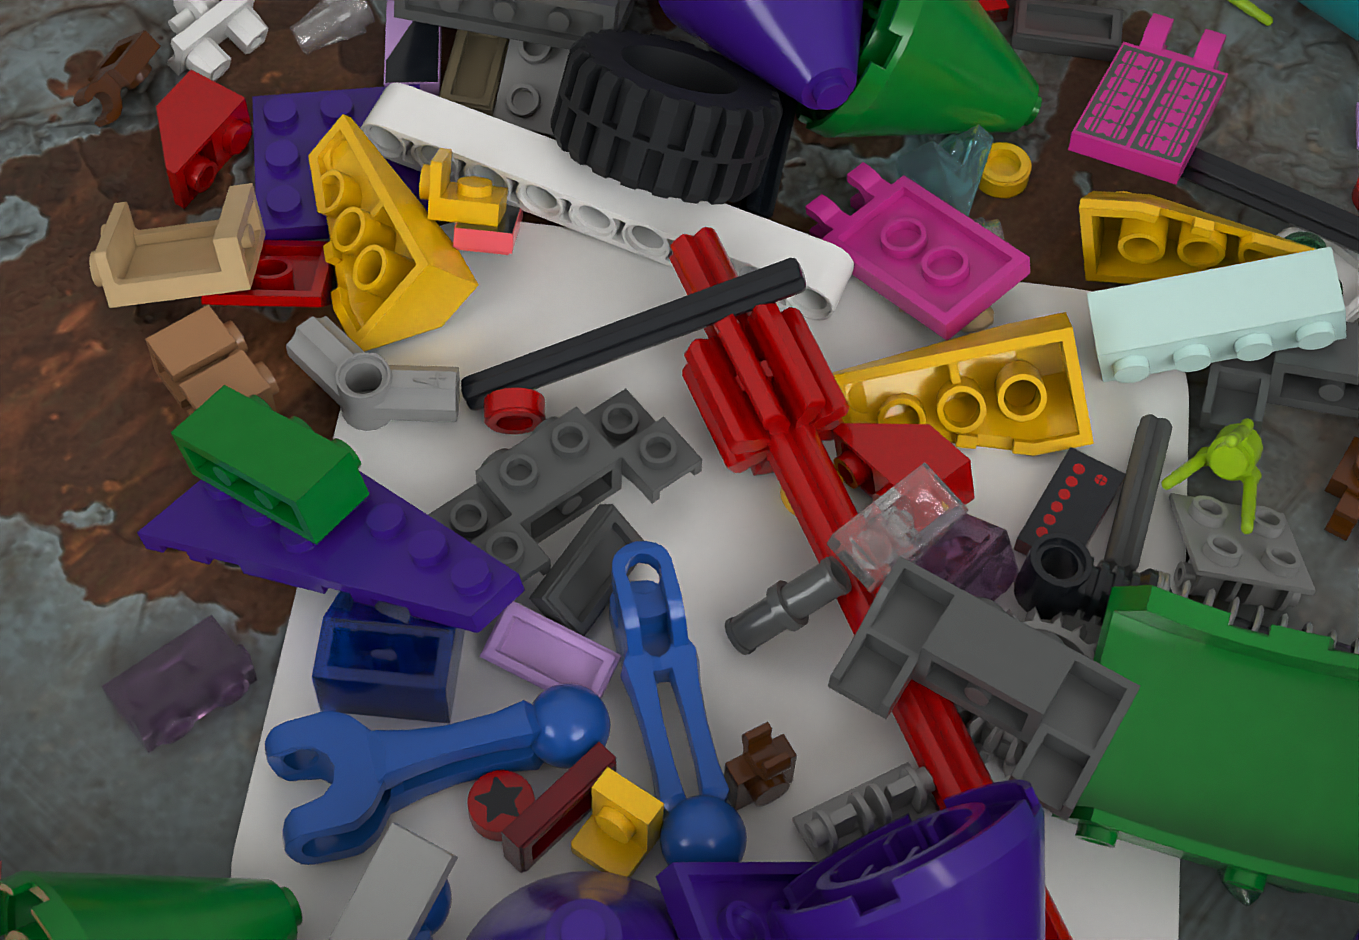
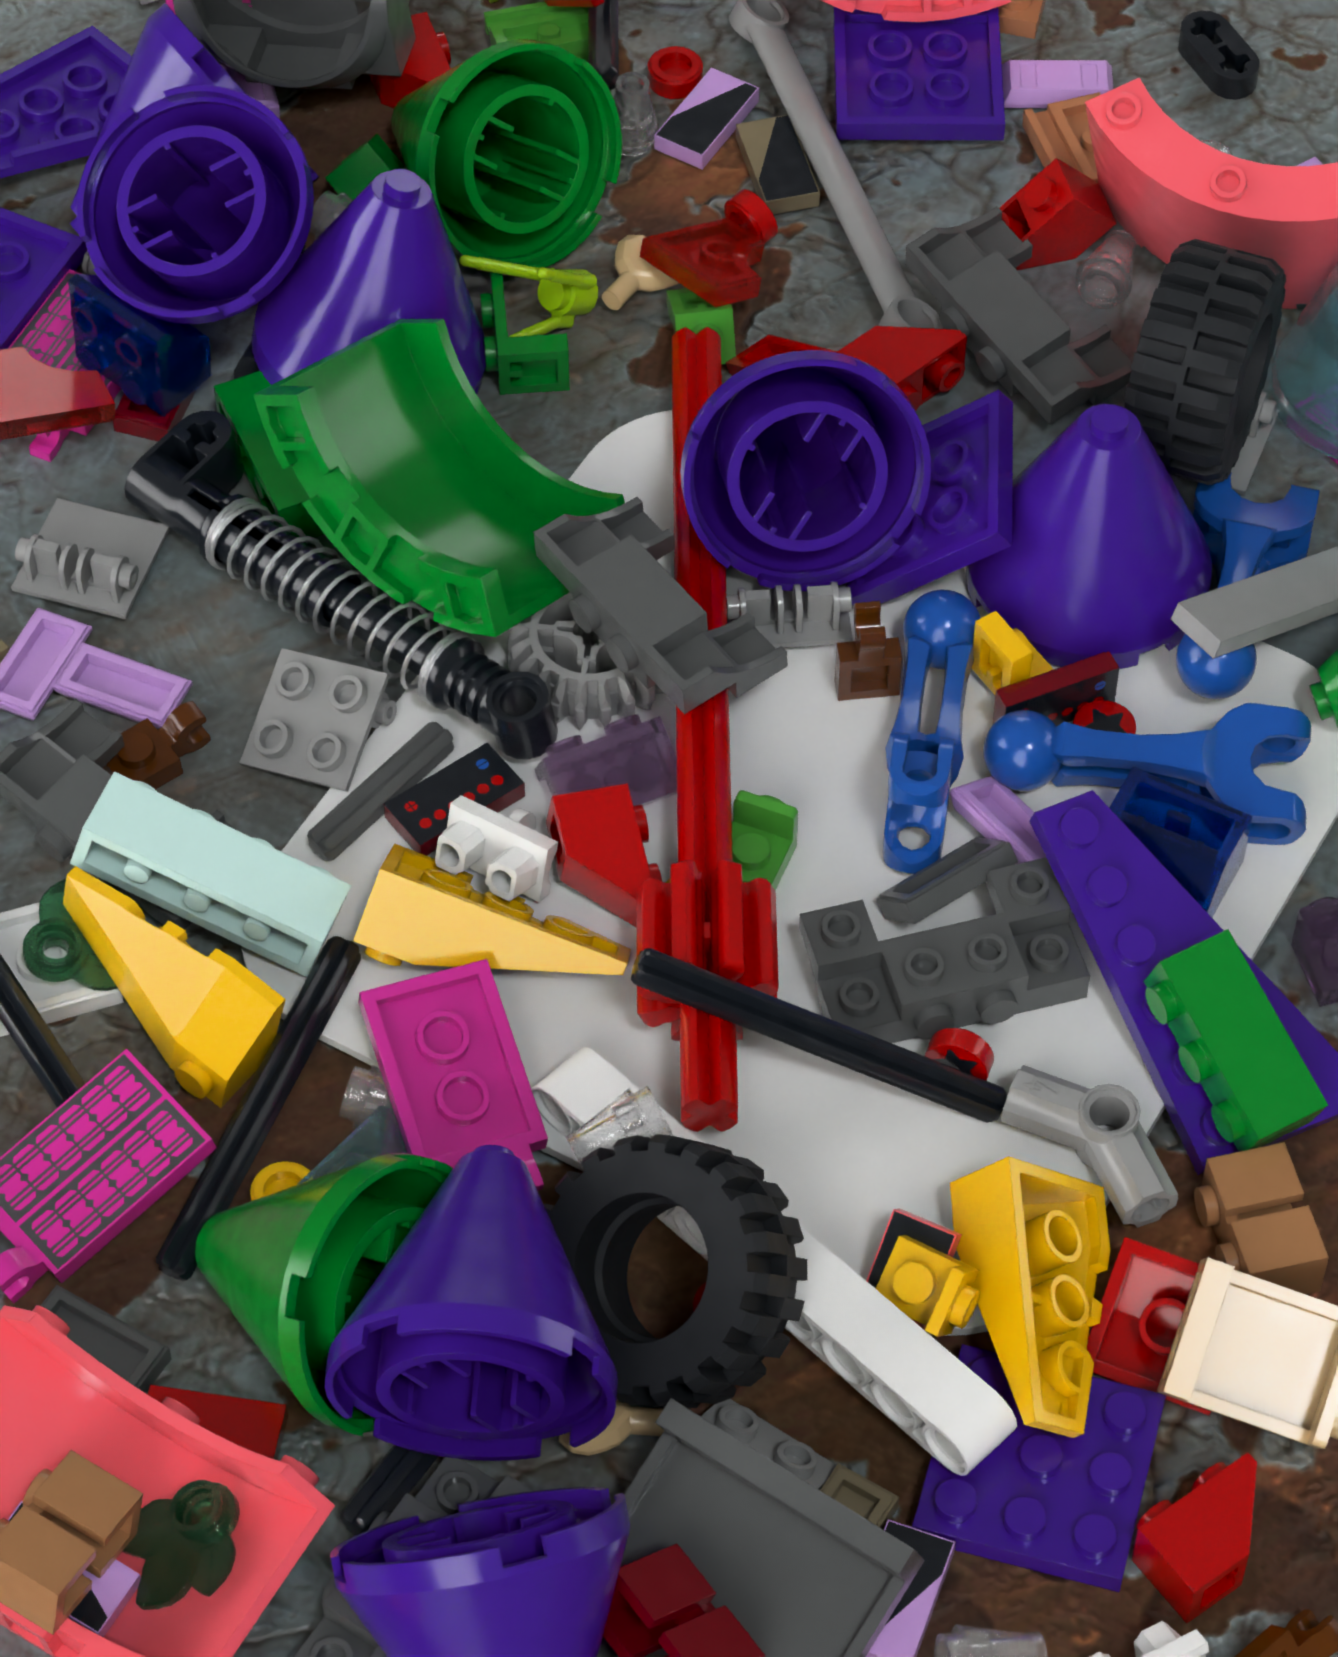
camera: 155 degrees left, 5 degrees down
dark grey pin [725,556,852,655] -> none
clear slope [827,462,969,592] -> none
lime plant [1161,418,1263,534] -> none
none -> black axle [156,936,361,1281]
none -> white hips [435,795,558,902]
none -> clear cone [565,1086,673,1172]
none -> bright green bracket [732,790,798,891]

